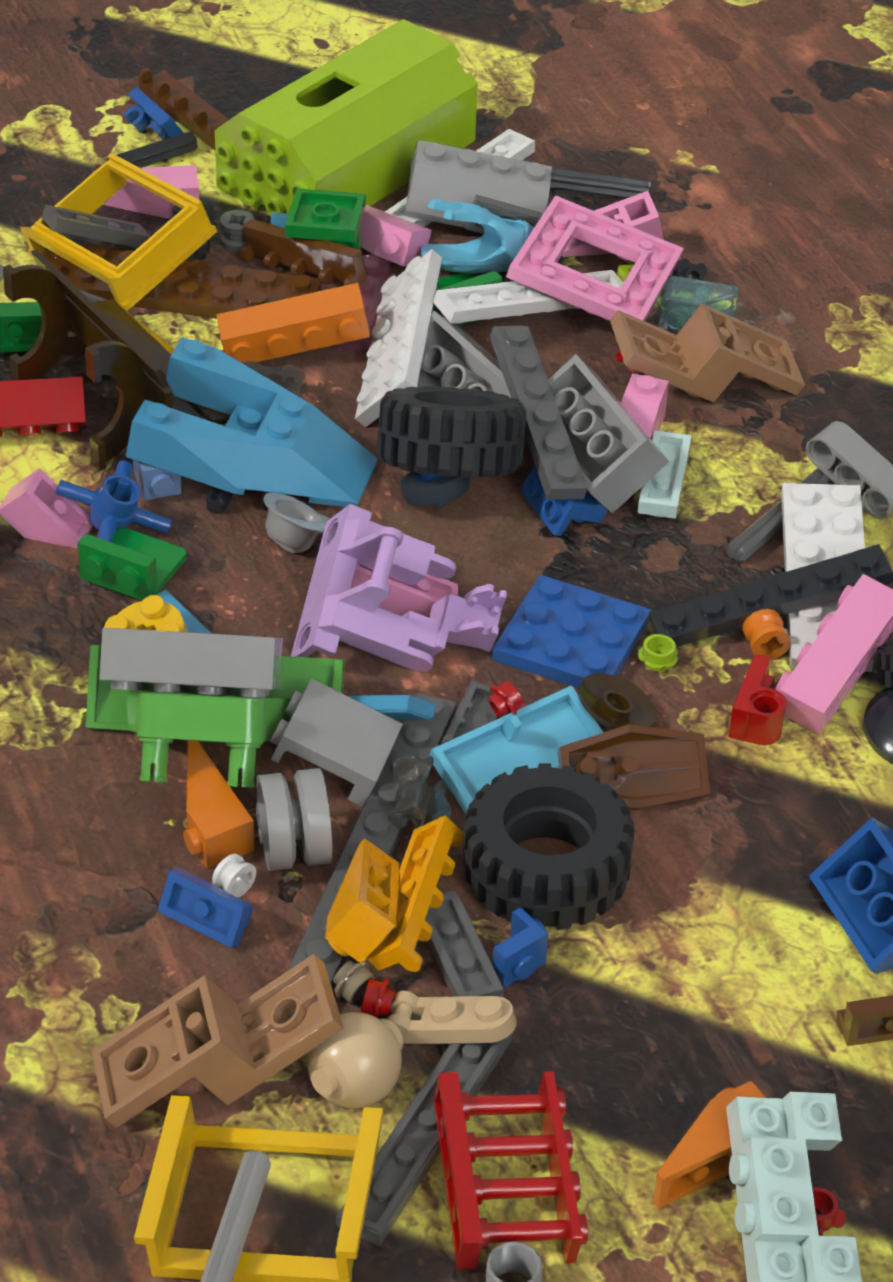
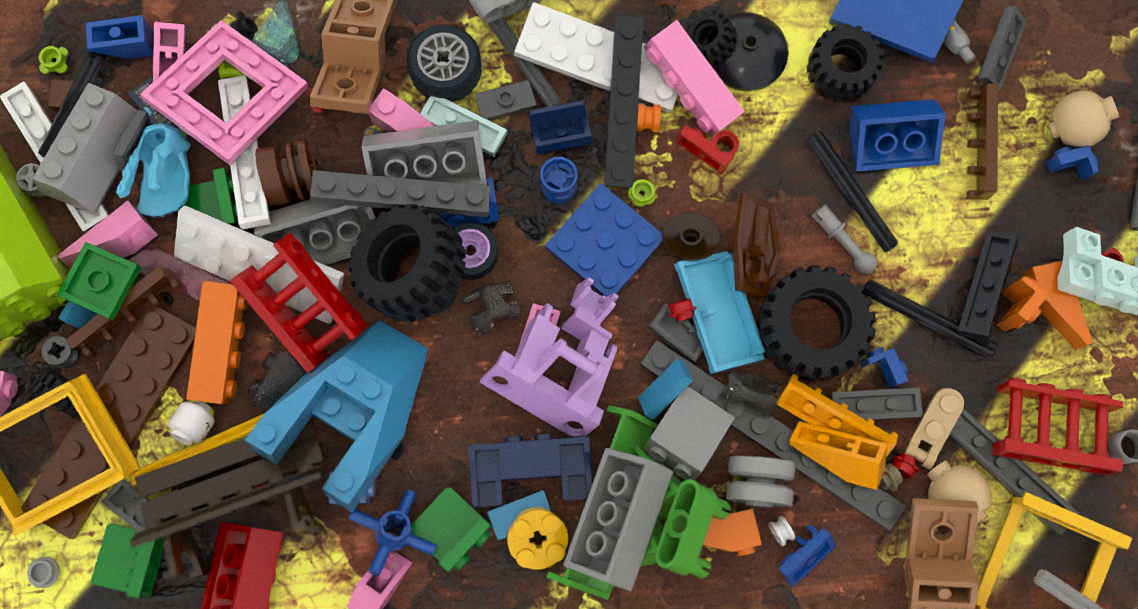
camera: 75 degrees left, 35 degrees up
dark grey plate [42,205,151,250] -> none
light grey piece [263,492,336,553] -> none
none -> lime plate [39,46,69,74]
none -> blue slope [85,15,154,59]
none -> white head [168,401,214,446]
none -> red fence [230,233,367,373]
none -> reddish brown wheel [255,138,320,207]
none -> wheel [407,24,482,102]
none -> wheel [454,222,499,280]
none -> clear smoke animal [460,280,520,336]
none -> dark blue bracket [468,434,592,508]
none -> dark grey plate [475,80,537,121]
none -> dark blue bracket [529,101,593,155]
none -> blue wheel [540,157,578,204]
none -> black axle [808,131,898,252]
none -> light grey pin [811,204,877,275]
none -> black axle [862,279,998,358]
none -> black hinge [958,231,1018,345]
none -> orange bracket [996,276,1049,332]

